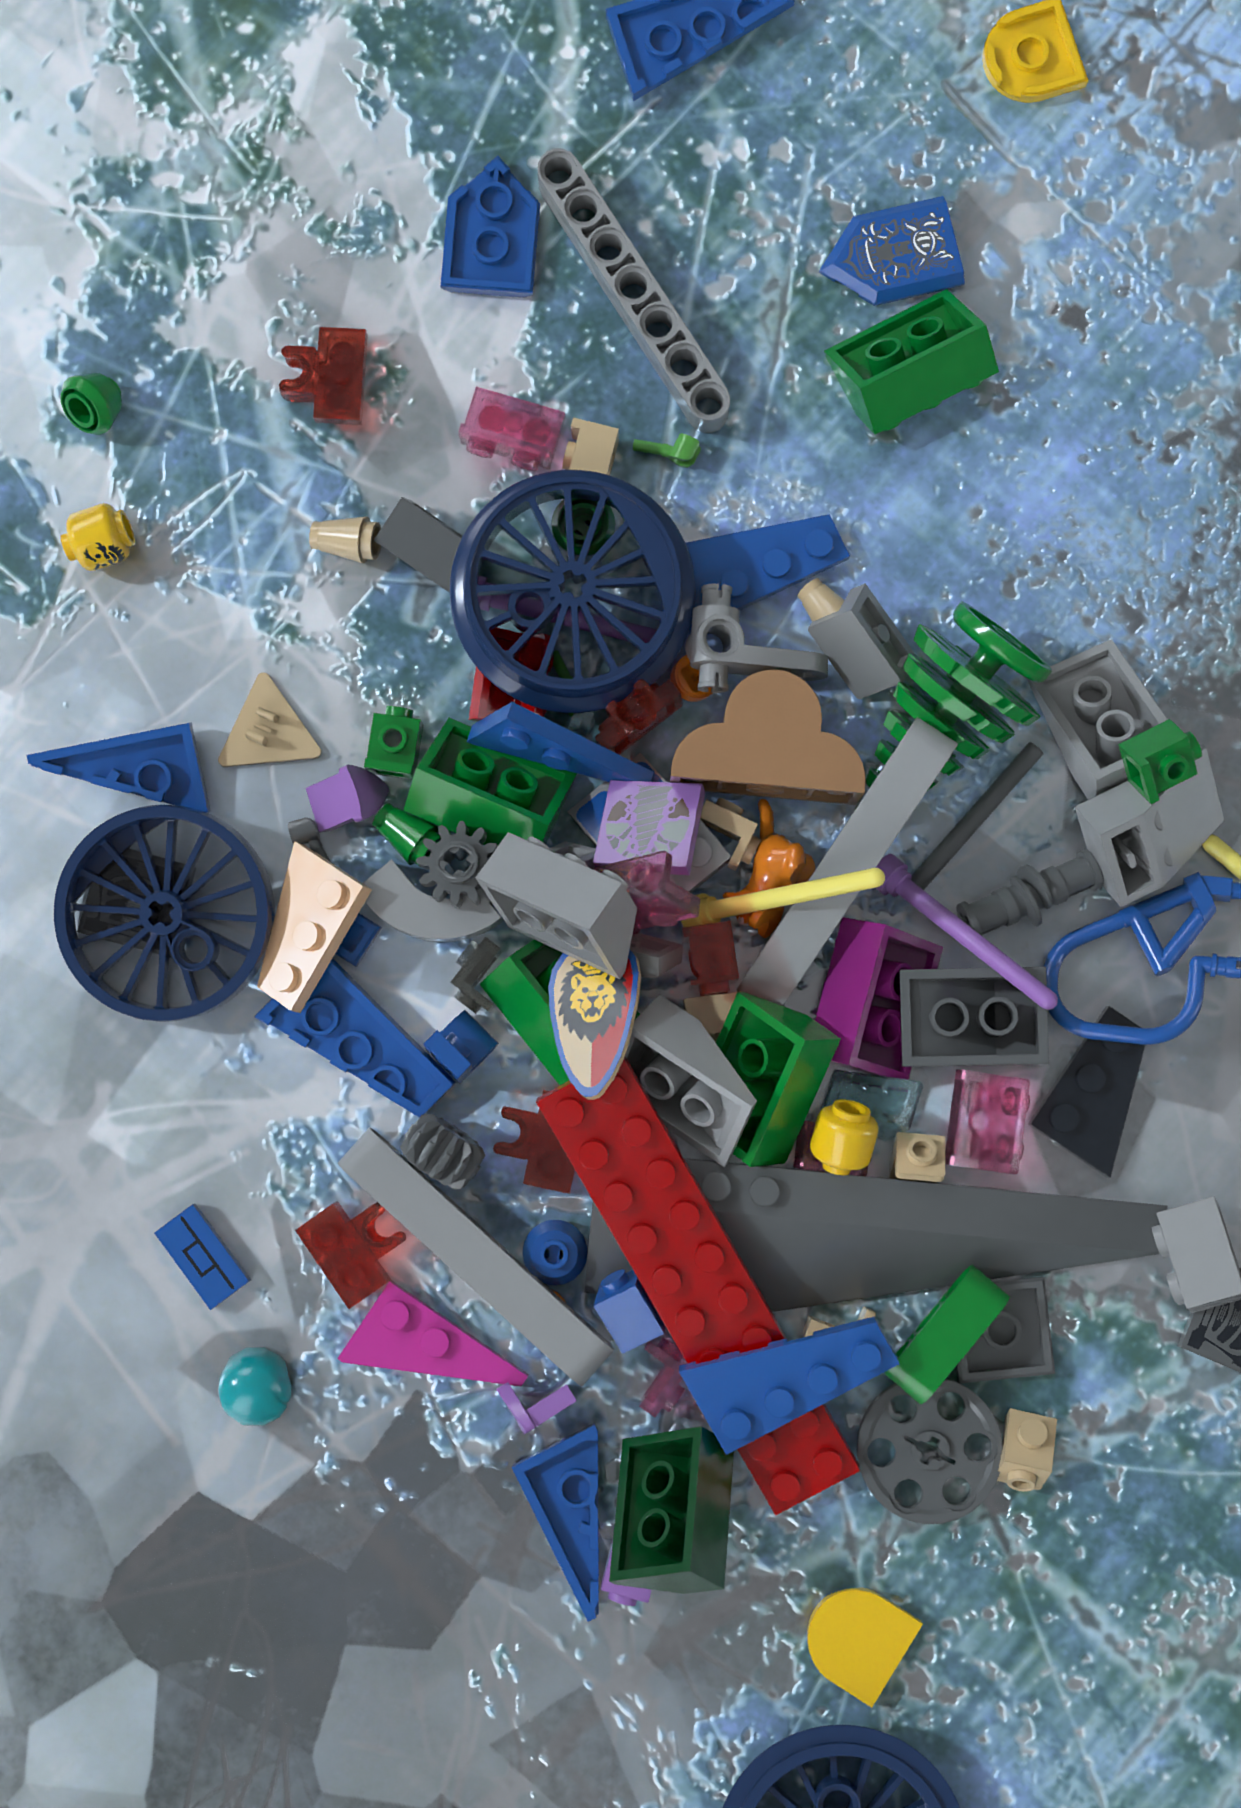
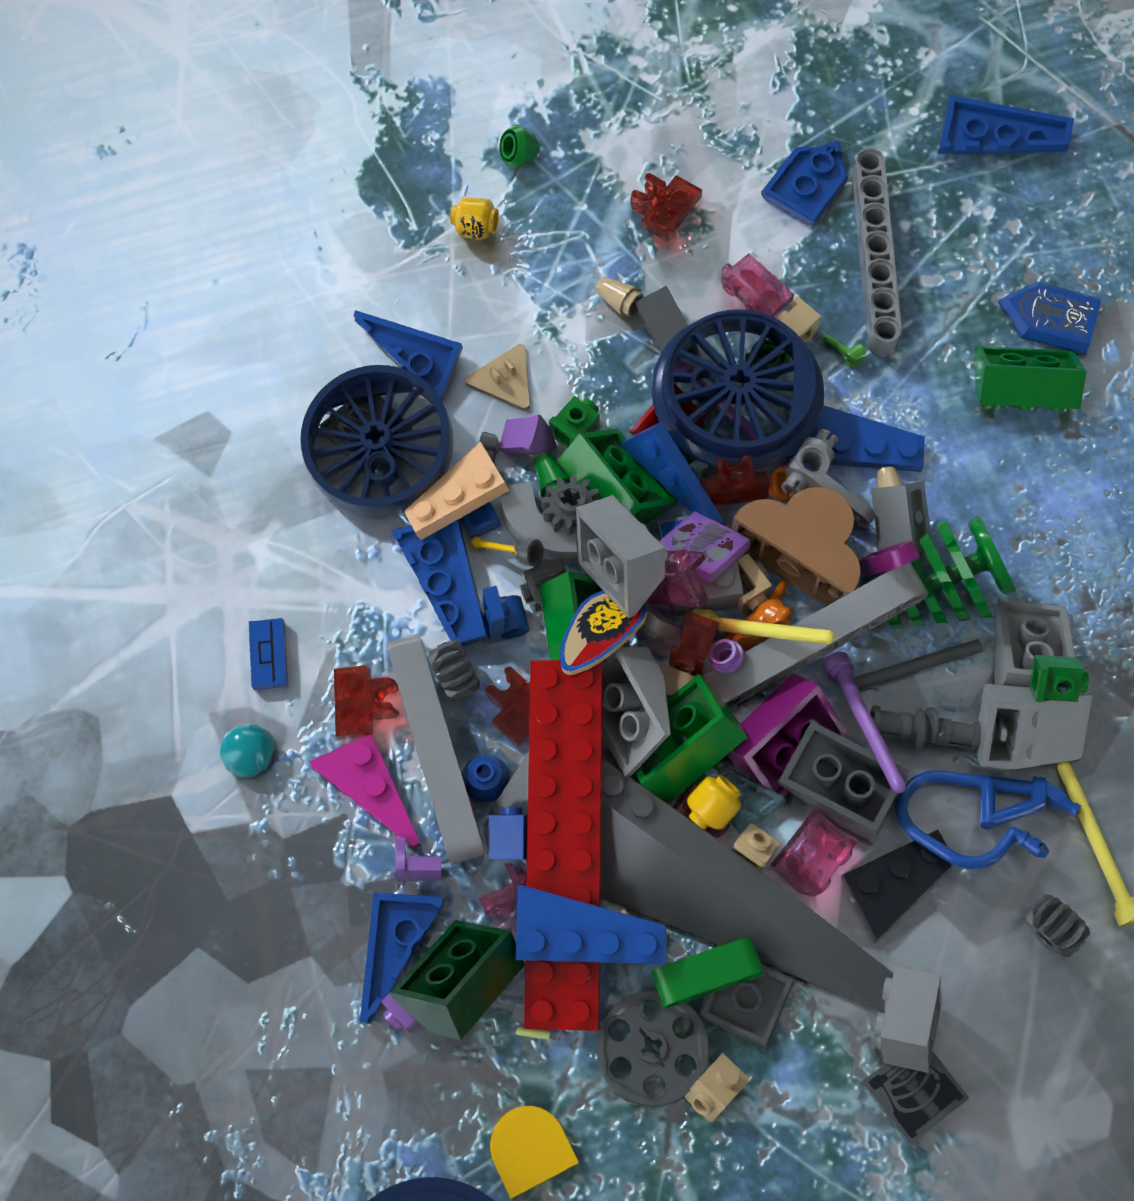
camera: 30 degrees right, 15 degrees down
none -> dark grey hinge [470,536,544,567]
none -> yellowish green piece [516,1025,550,1040]
none -> medium lavender plate [709,639,744,674]
none -> magenta beam [859,540,920,576]

